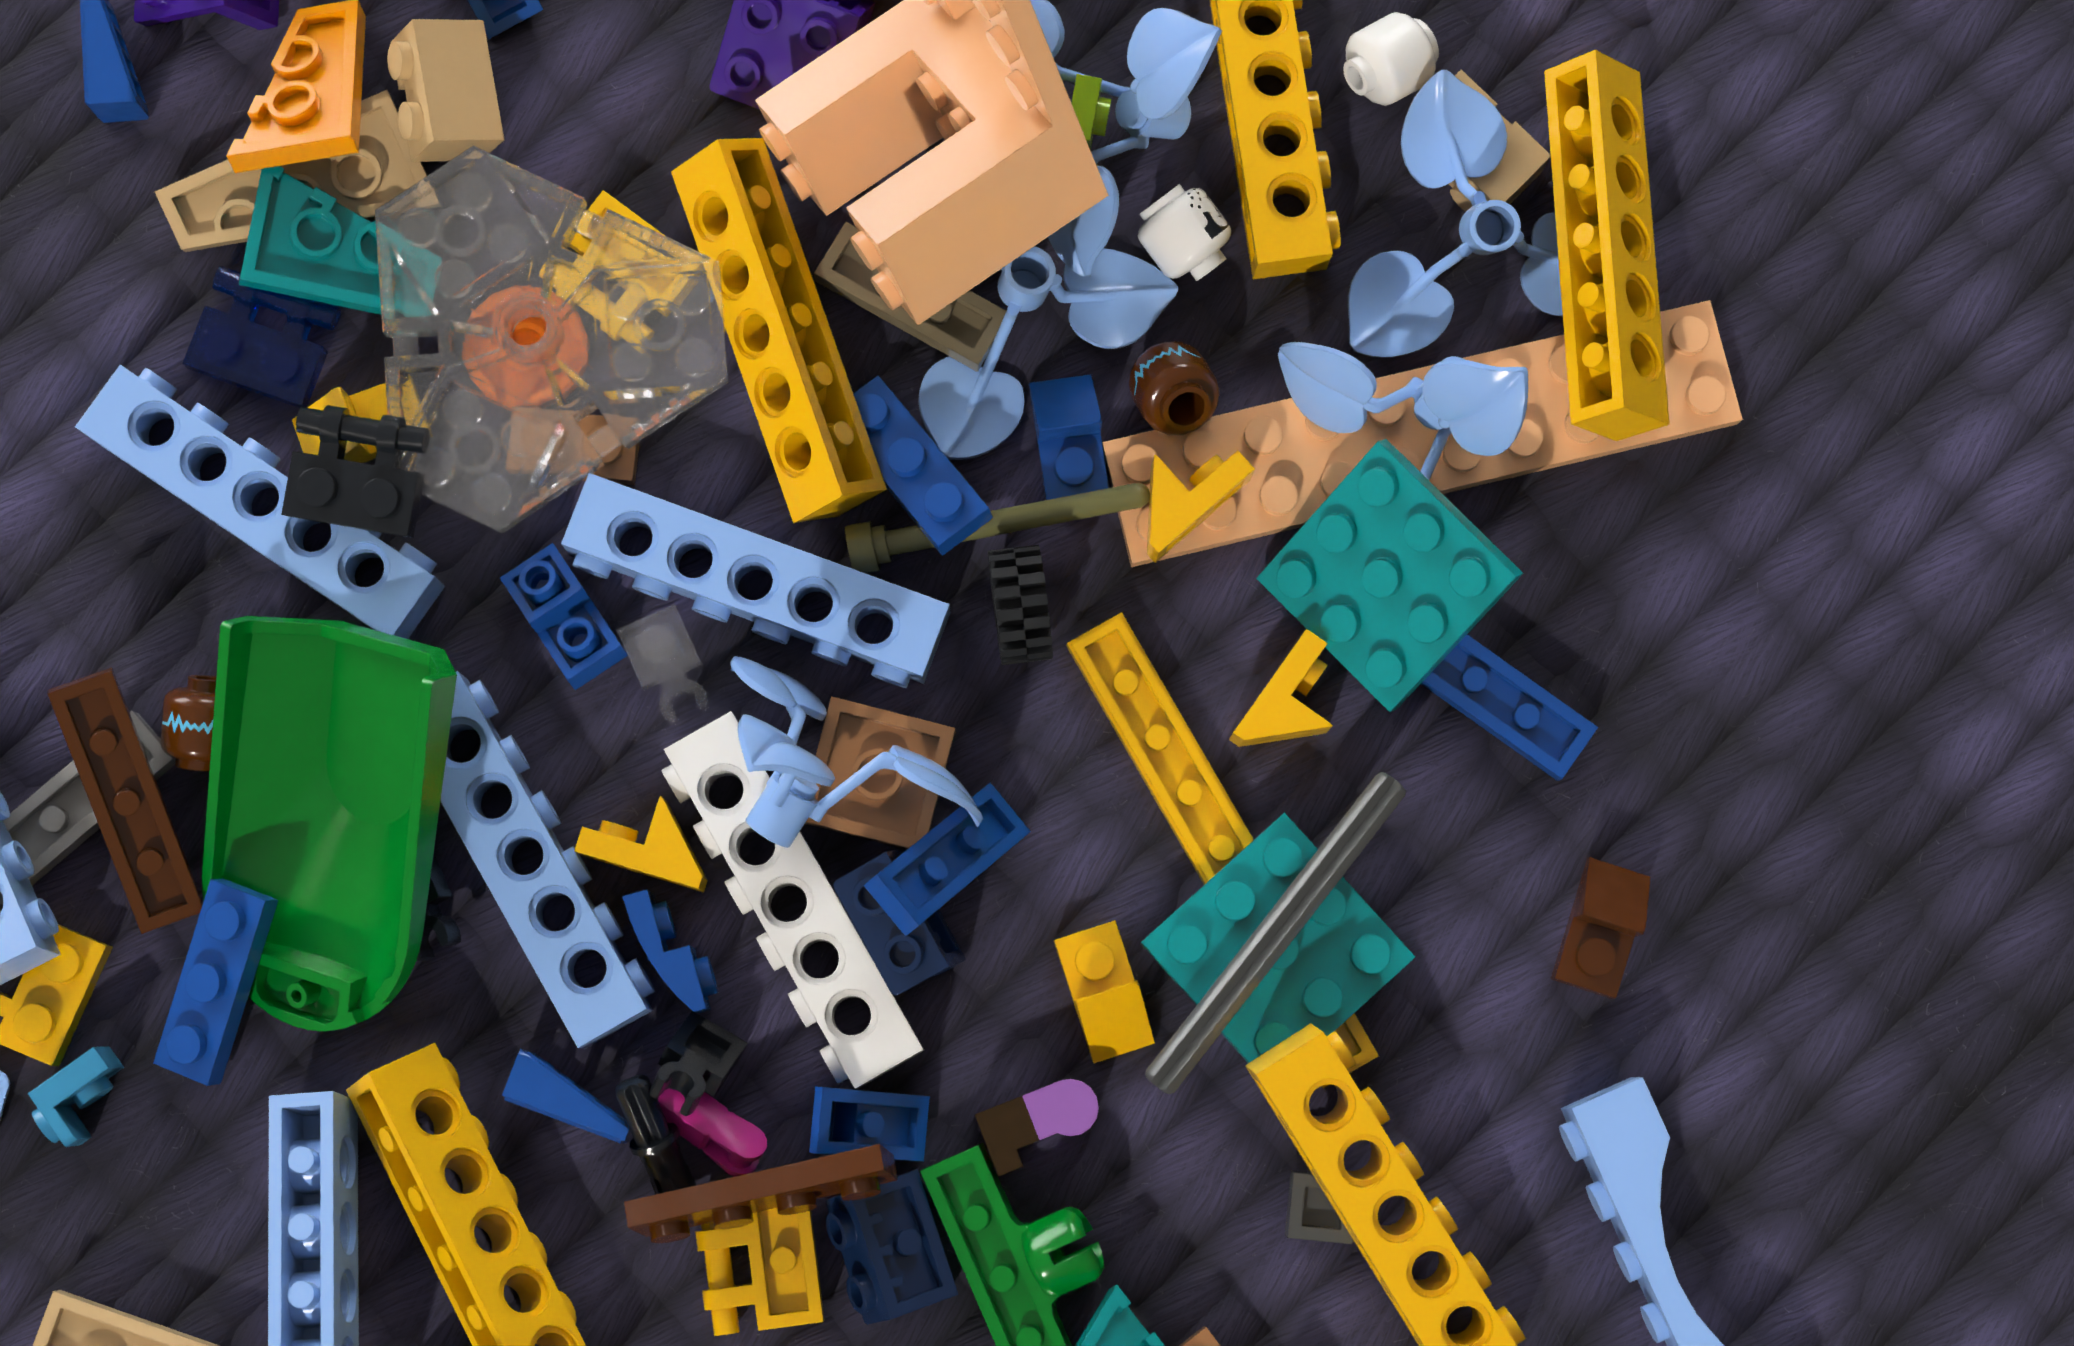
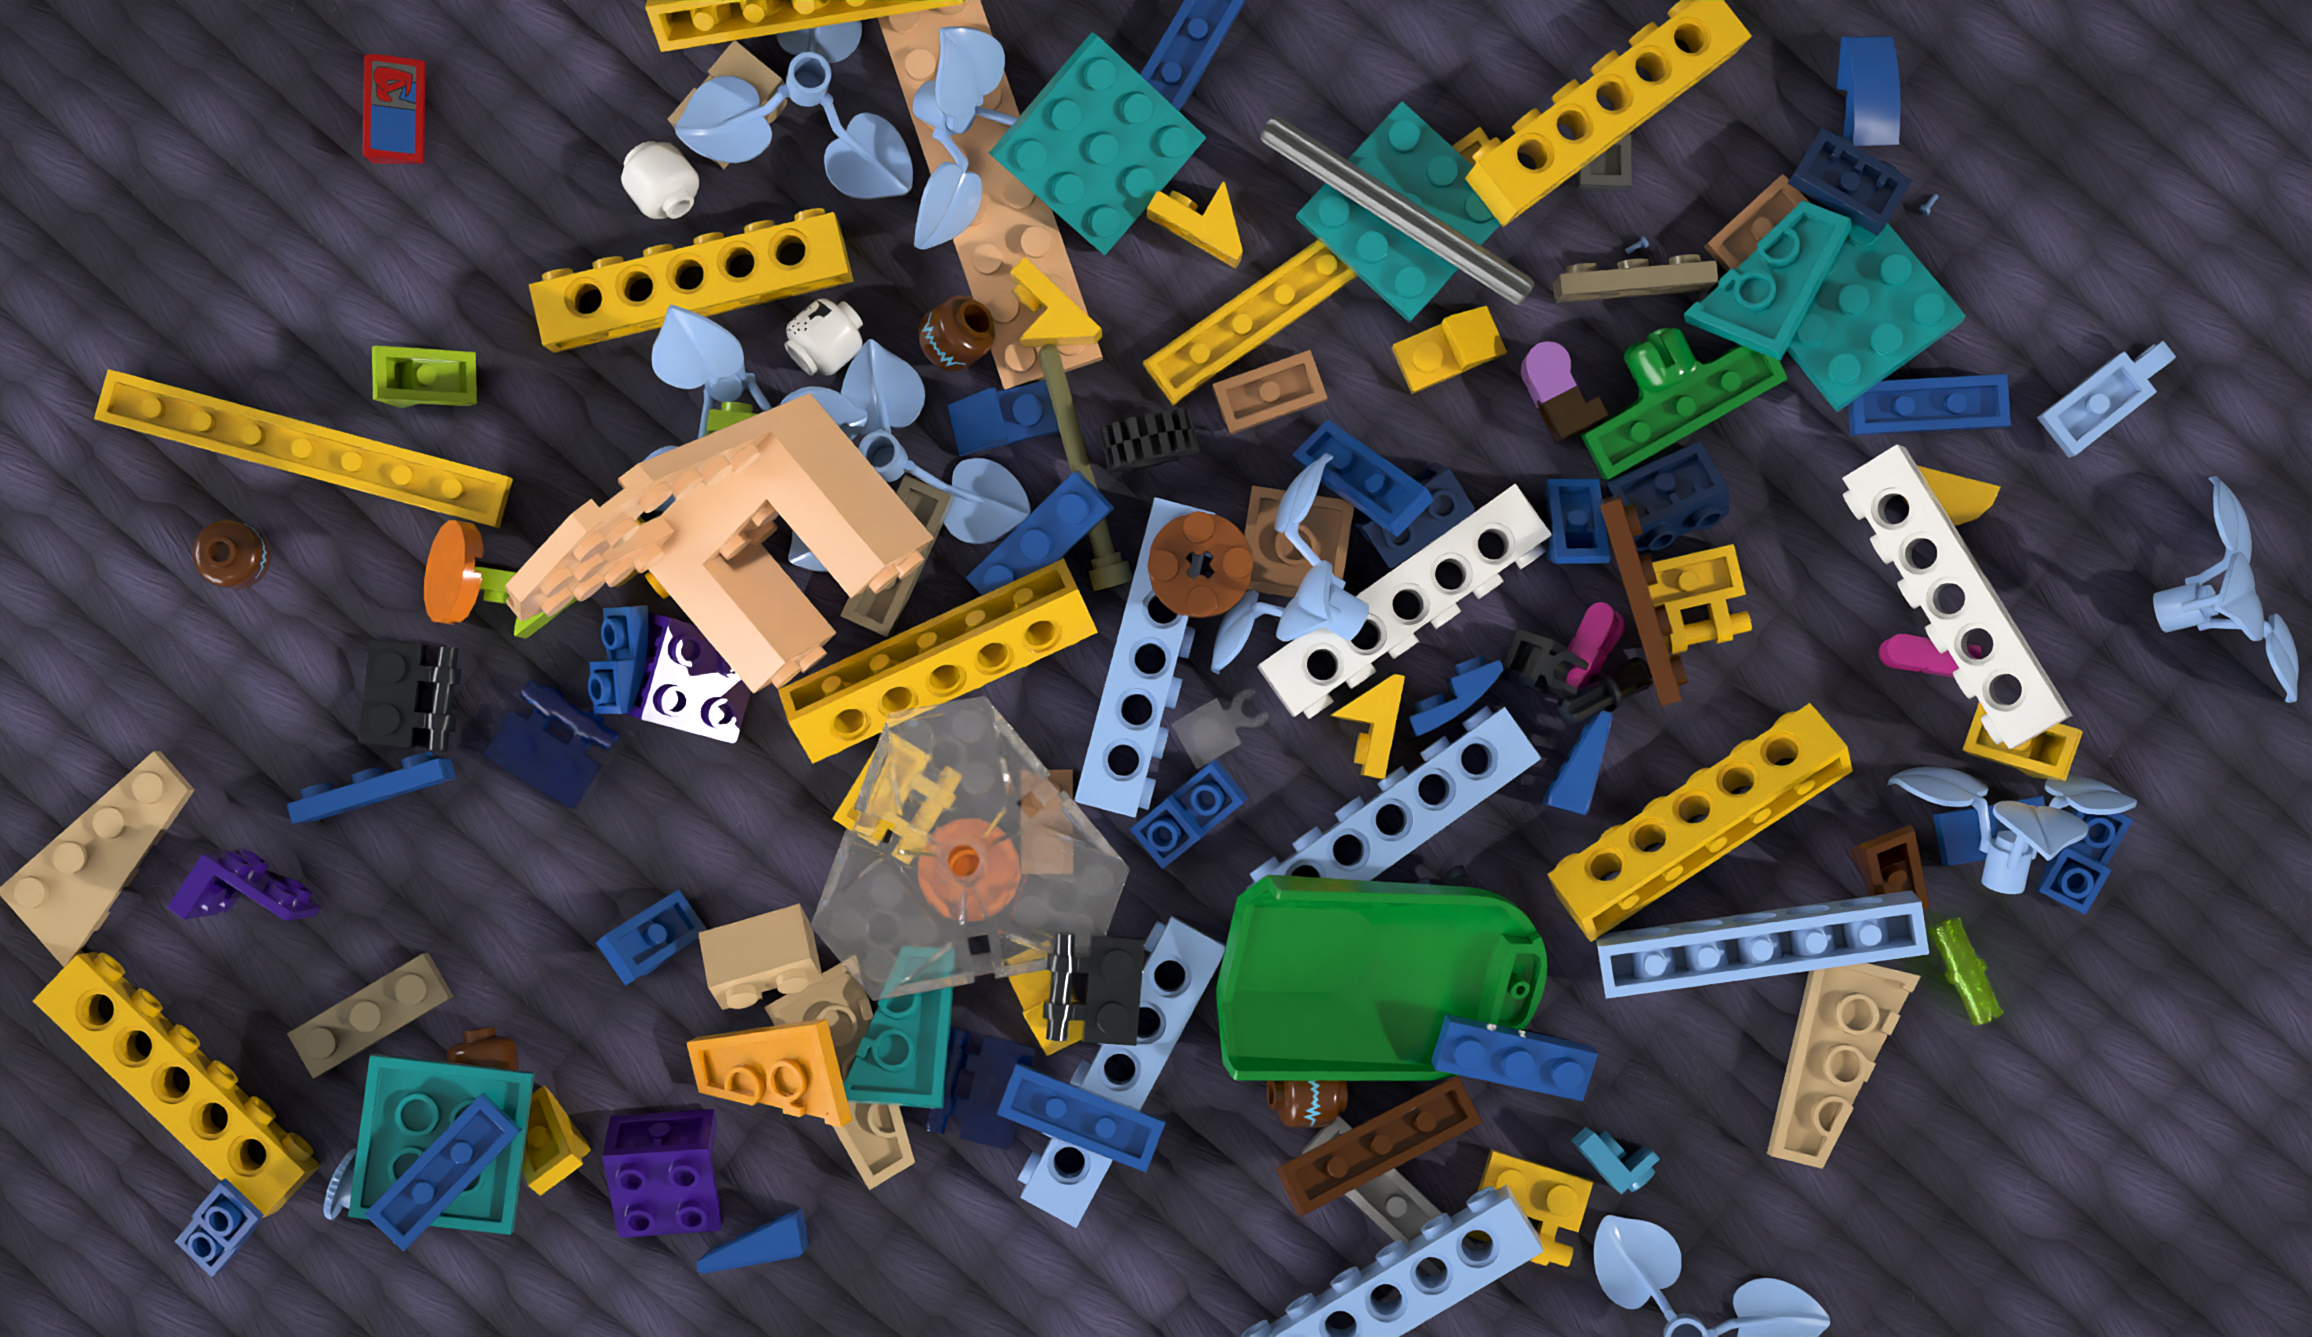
camera: 90 degrees left, 5 degrees up
none -> blue plate [997,1062,1165,1173]
none -> dark orange plate [1147,511,1253,618]
none -> medium nougat plate [1212,350,1328,435]
none -> dark tan plate [1553,254,1718,304]
none -> medium blue piece [1625,236,1649,255]

